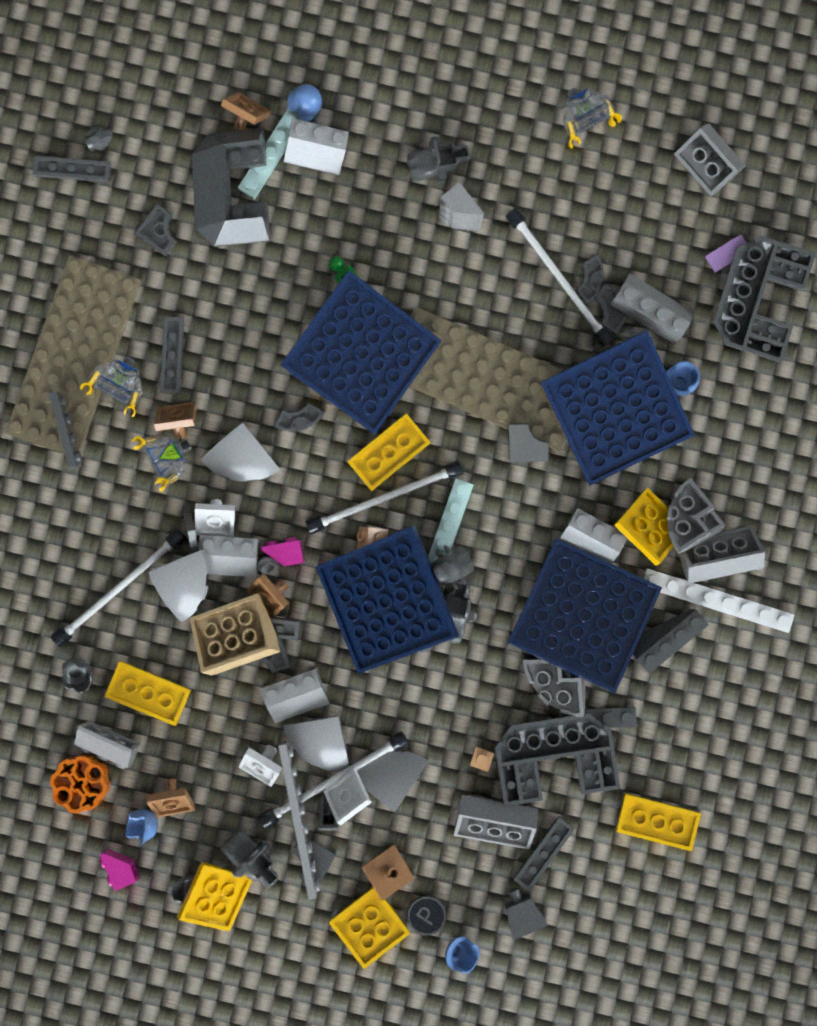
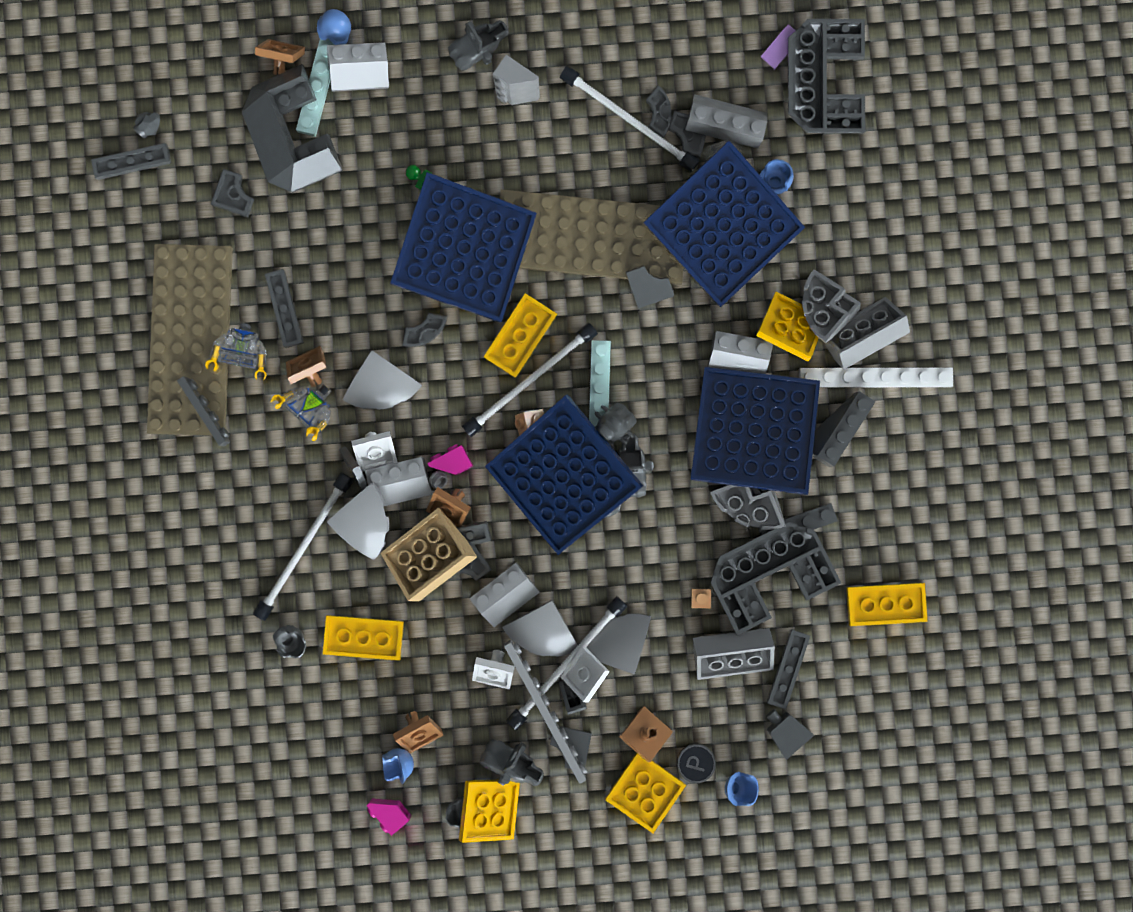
camera: 25 degrees left, 0 degrees up
orange connector [50,753,111,814] -> none
light grey slope [75,721,141,769] -> none

